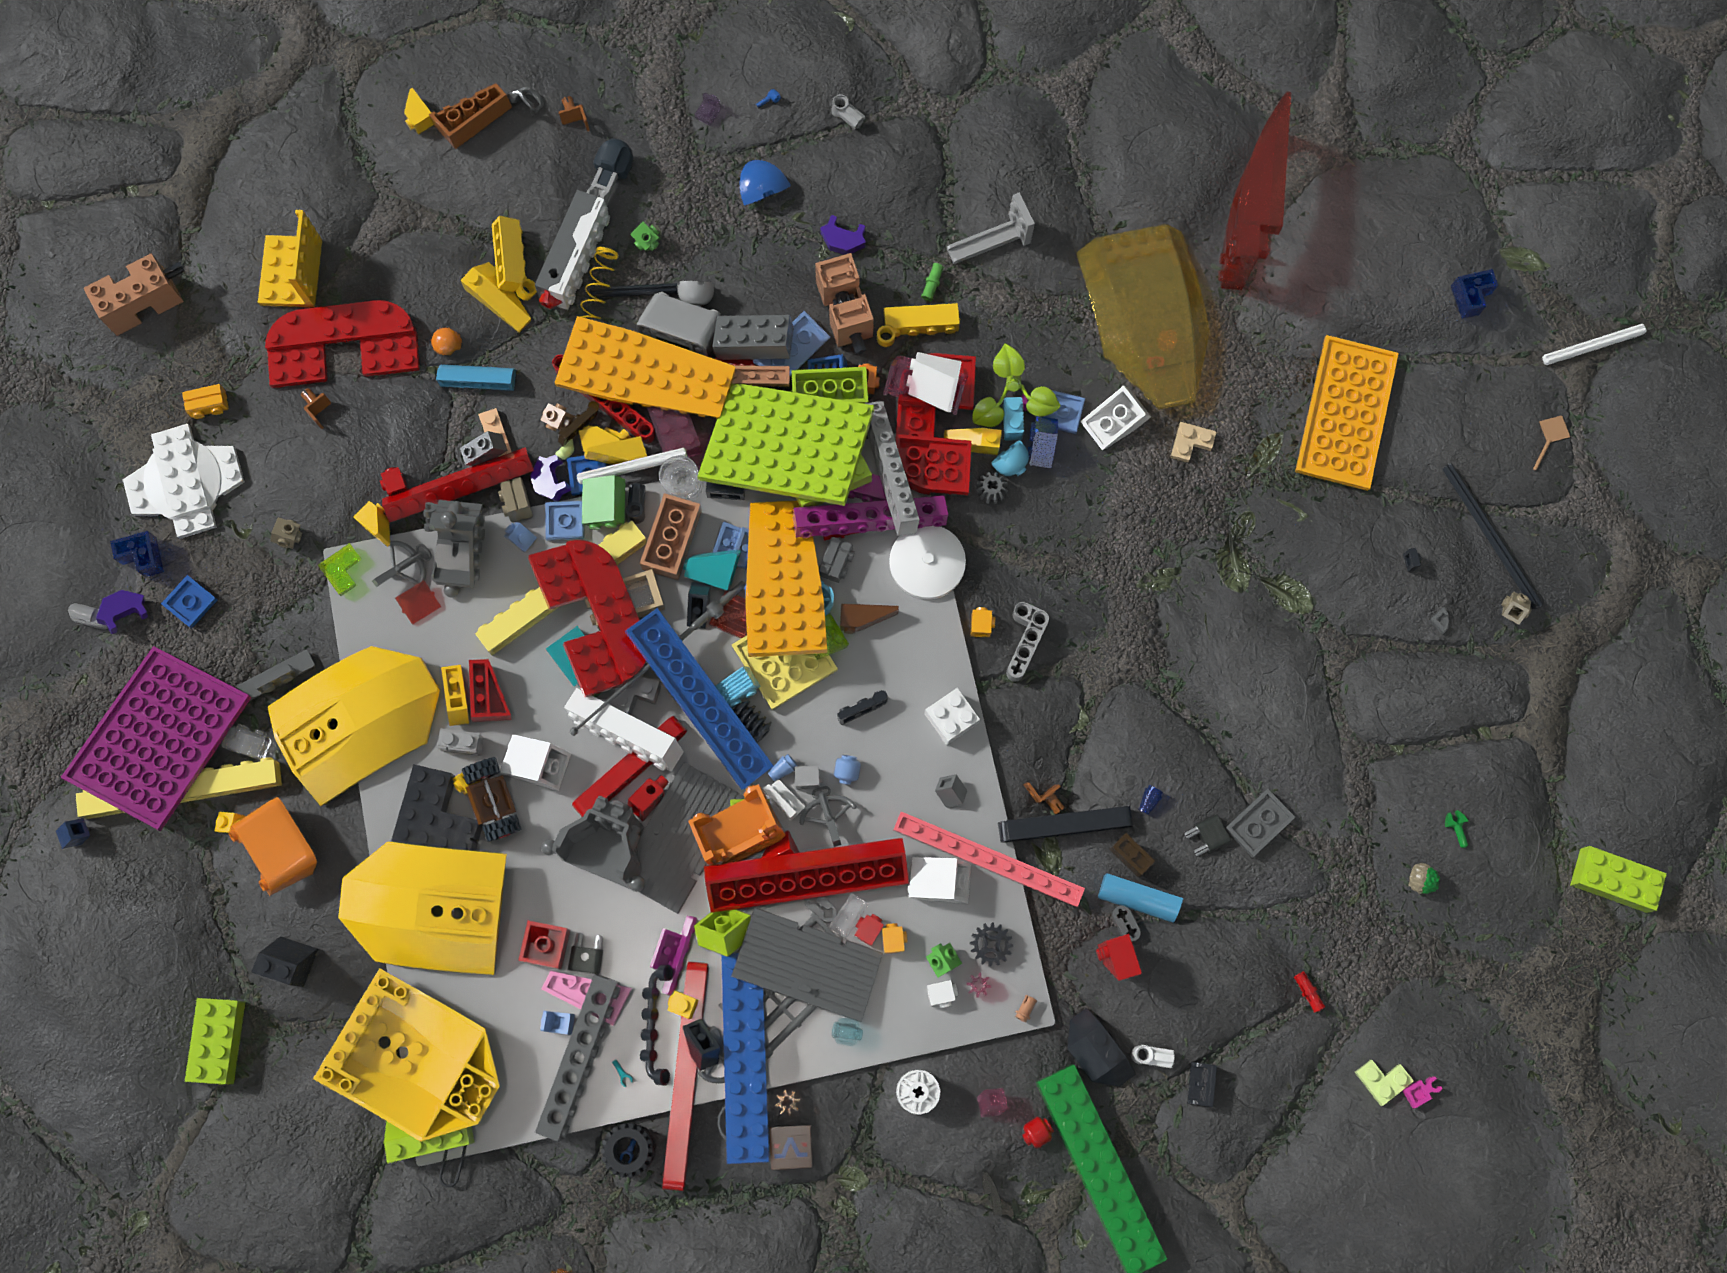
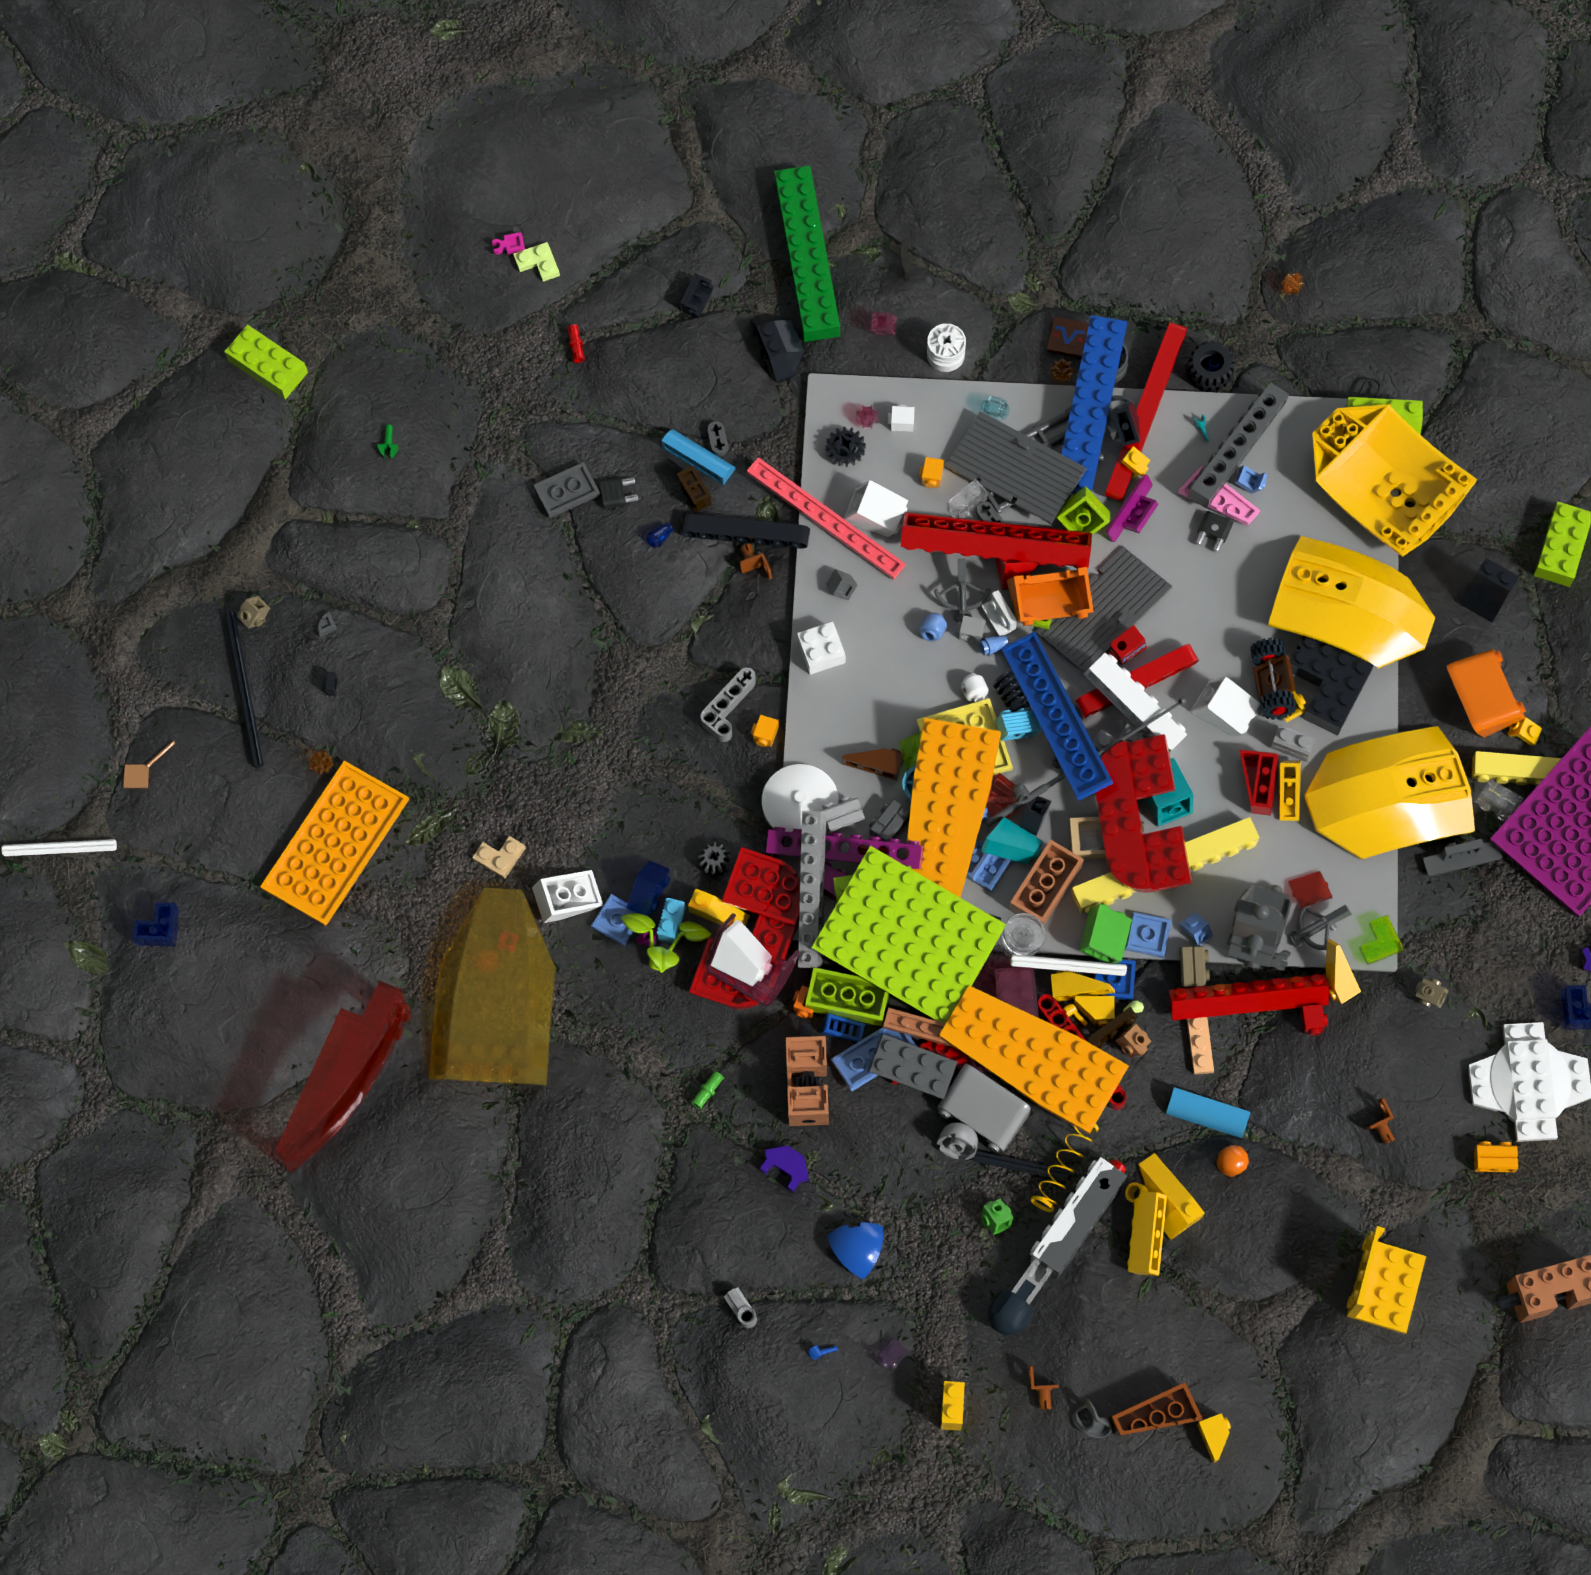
camera: 160 degrees left, 5 degrees down
blue plate [161,575,218,629] -> none
red plate [265,300,420,388] -> none
dark grey brick [460,431,508,466] -> none
slope [518,920,571,970] -> none
piece [530,455,571,502] -> none
dark grey piece [541,795,645,892] -> none
black piece [626,483,646,524] -> none
black bar [640,965,674,1086] -> none
black hinge [837,690,888,725] -> none
red brick [854,914,884,947] -> none
yellow hinge [877,303,959,347] -> none
bright green brick [926,943,962,978] -> none
light grey bracket [947,193,1035,264] -> none
medium azure cylinder [992,440,1029,476] -> none
nougat pin [1015,995,1037,1023] -> none
red head [1022,1117,1054,1148] -> none
red wedge [1096,934,1142,981] -> none
white piece [1131,1045,1174,1068] -> none
piece [1409,863,1440,894] -> none
none -> clear orange gear [309,750,333,774]
none -> light grey brick [820,796,865,833]
none -> yellow brick [941,1381,965,1431]
none -> white head [961,673,989,702]

